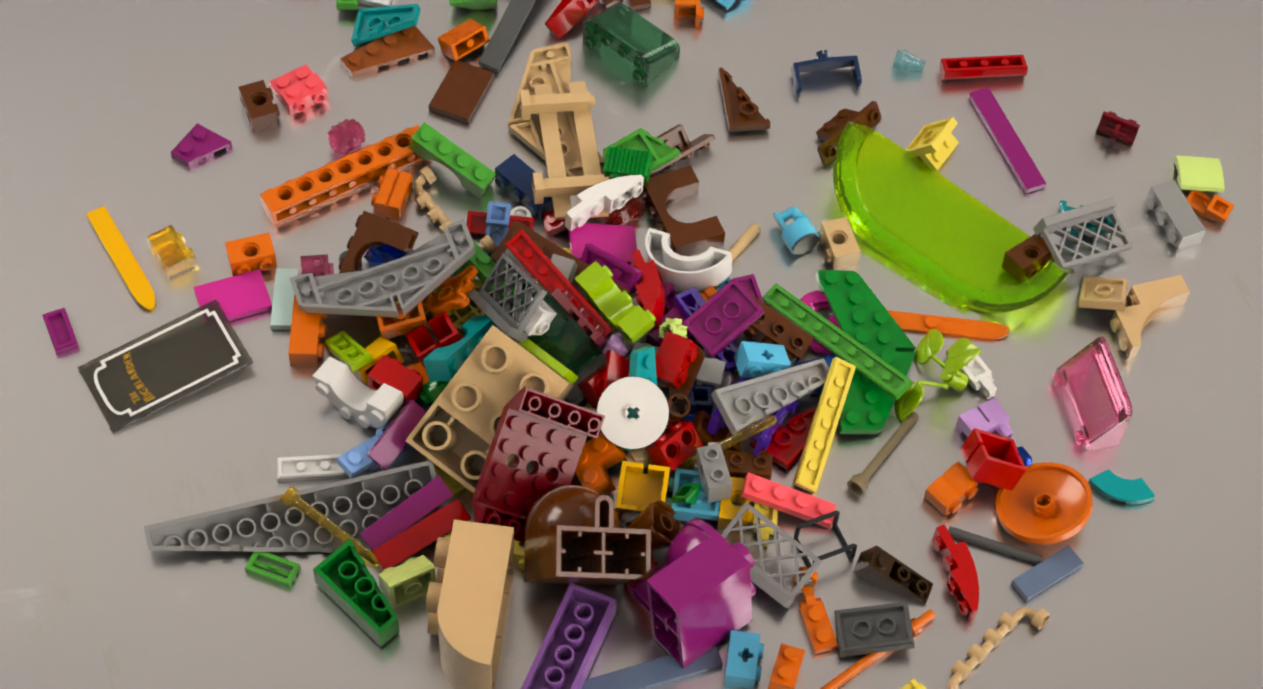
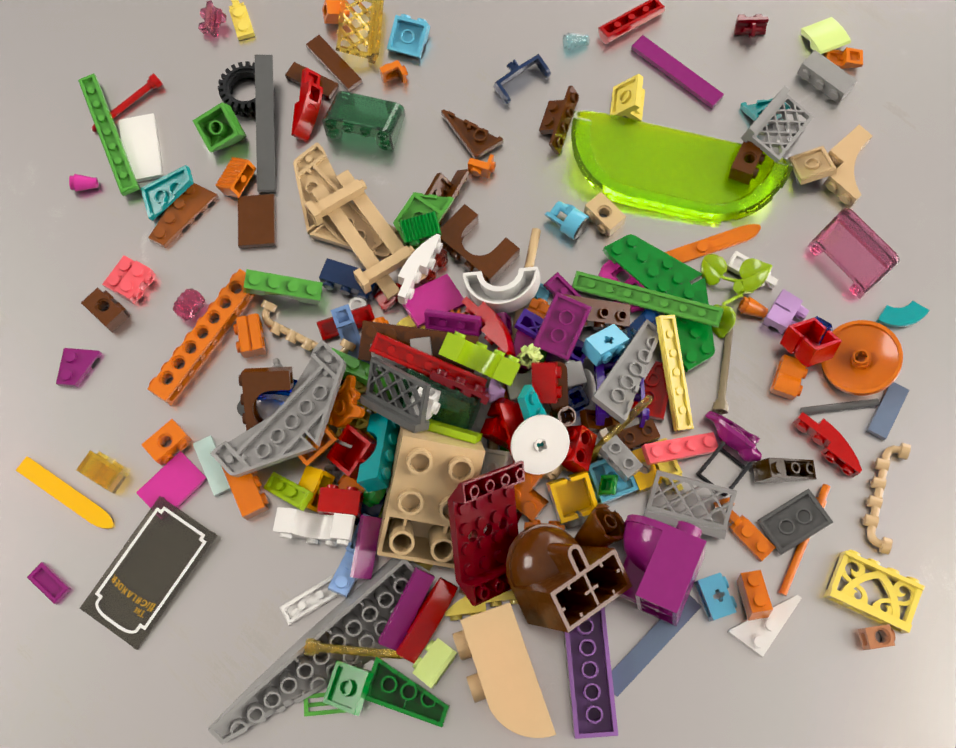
camera: 20 degrees left, 15 degrees up
clear pink brick [301,254,334,277] -> none
none -> bracket [323,660,373,716]
none -> orange bracket [468,154,496,178]
none -> magenta animal [705,411,762,462]
none -> orange cone [738,296,768,319]

